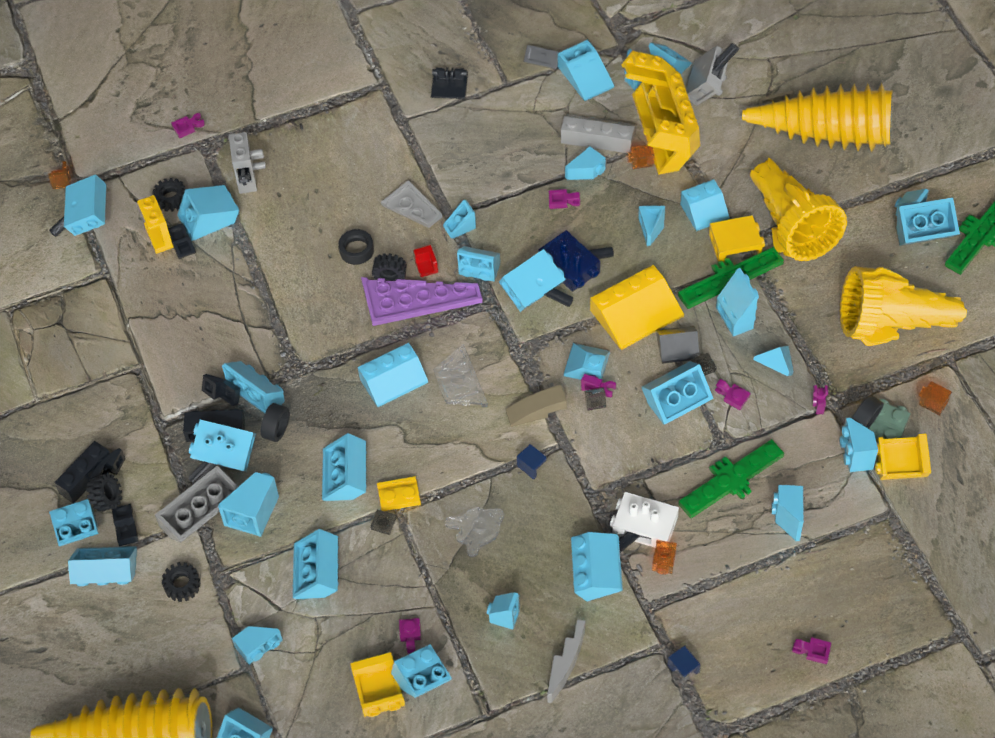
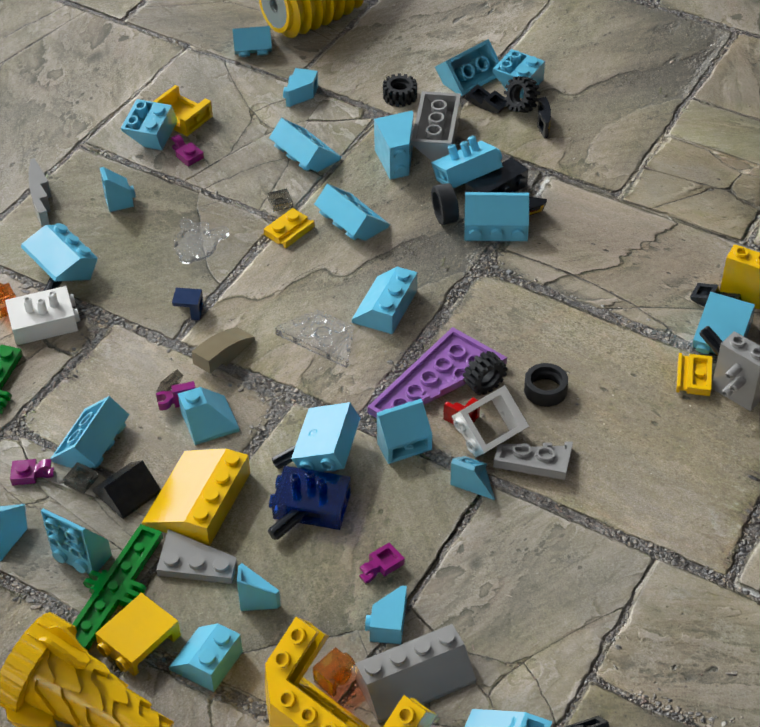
camera: 140 degrees right, 10 degrees down
black brick [54,441,110,504] -> none
black hinge [431,67,468,99] -> none
none -> light grey wing [156,529,237,584]
none -> white window [452,385,529,457]
none -> yellow plate [676,353,712,396]

